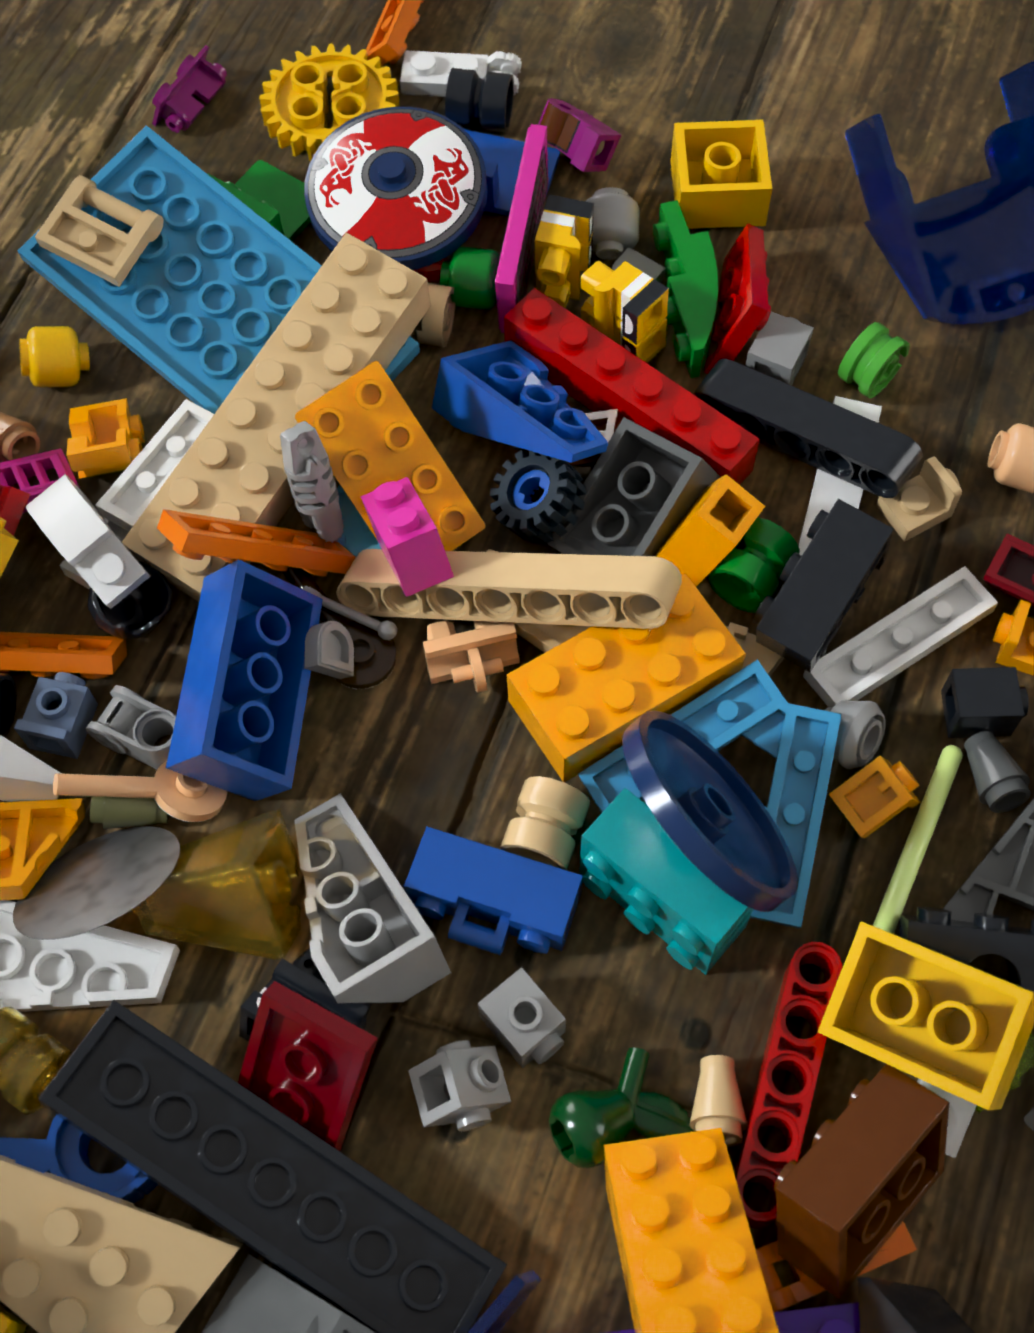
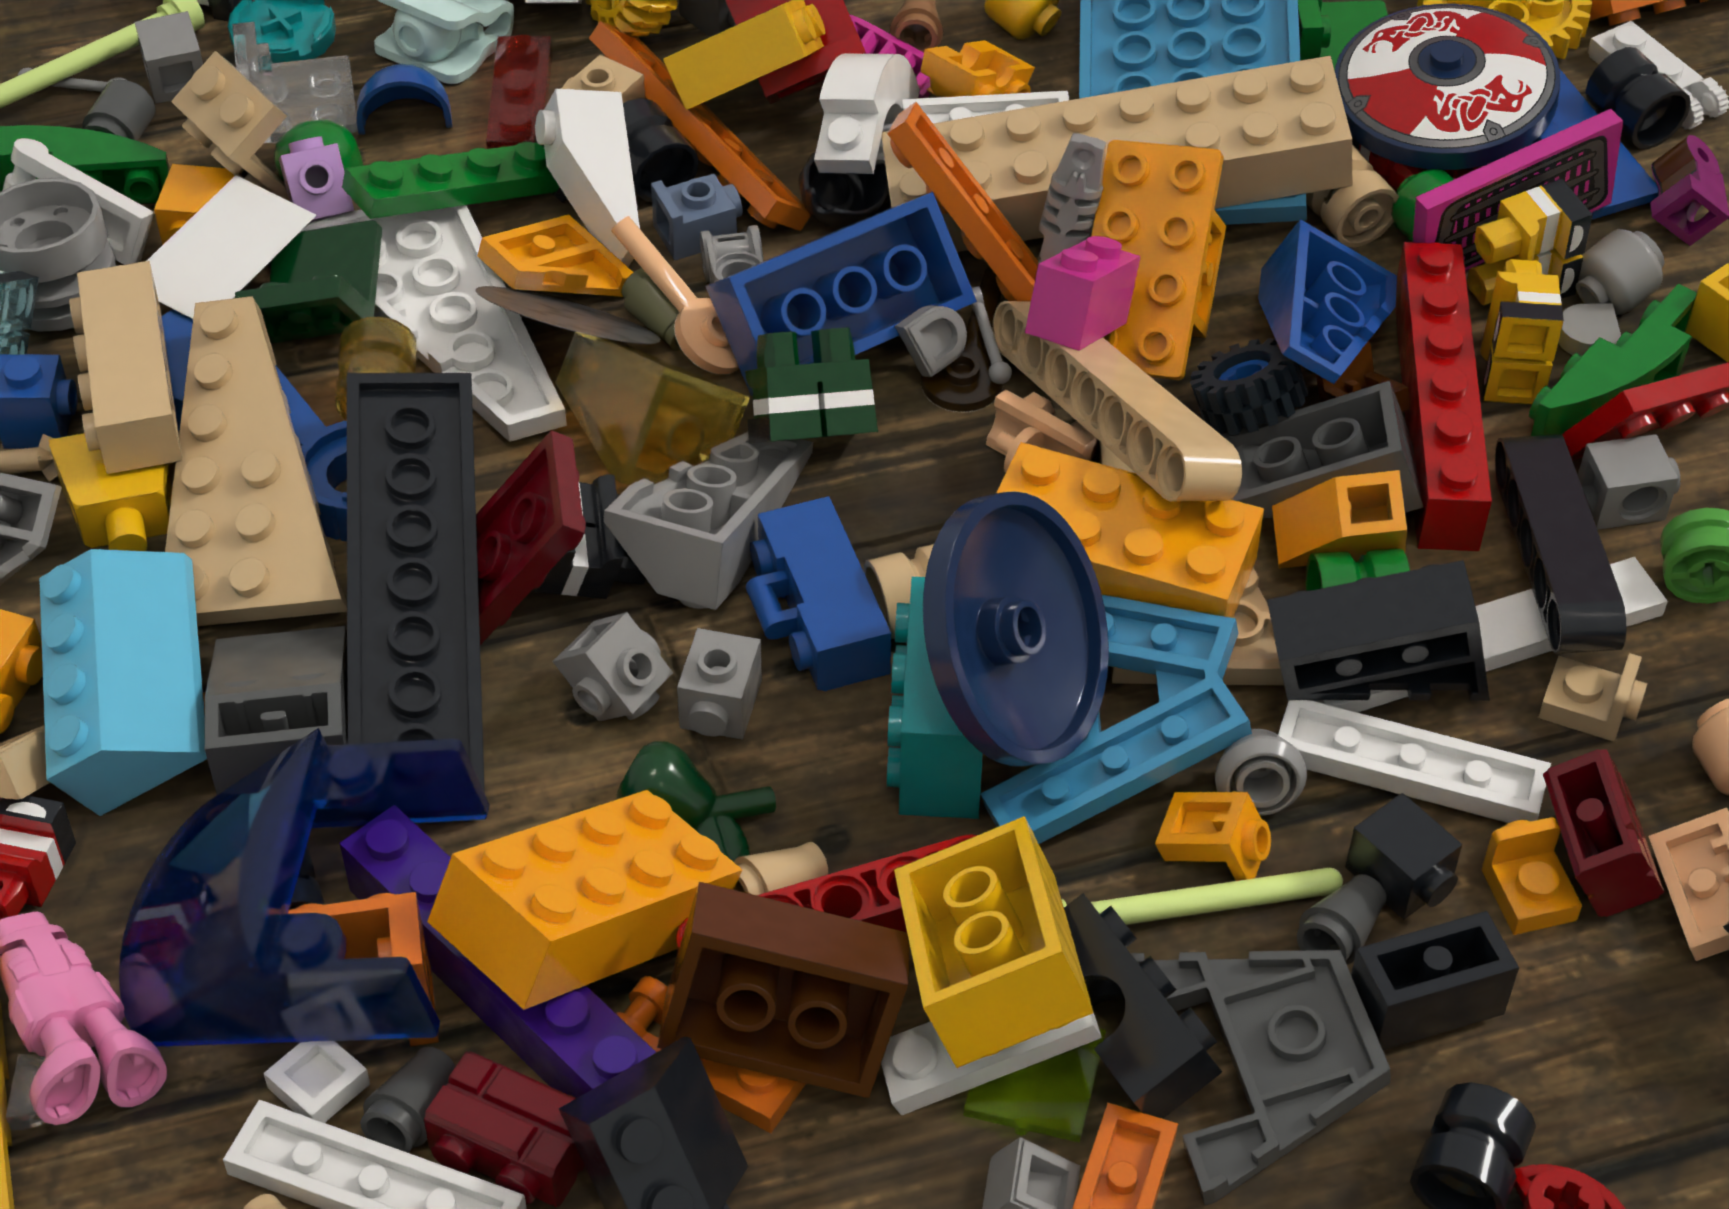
camera: 50 degrees right, 15 degrees down
none -> dark green hips [745,327,878,444]

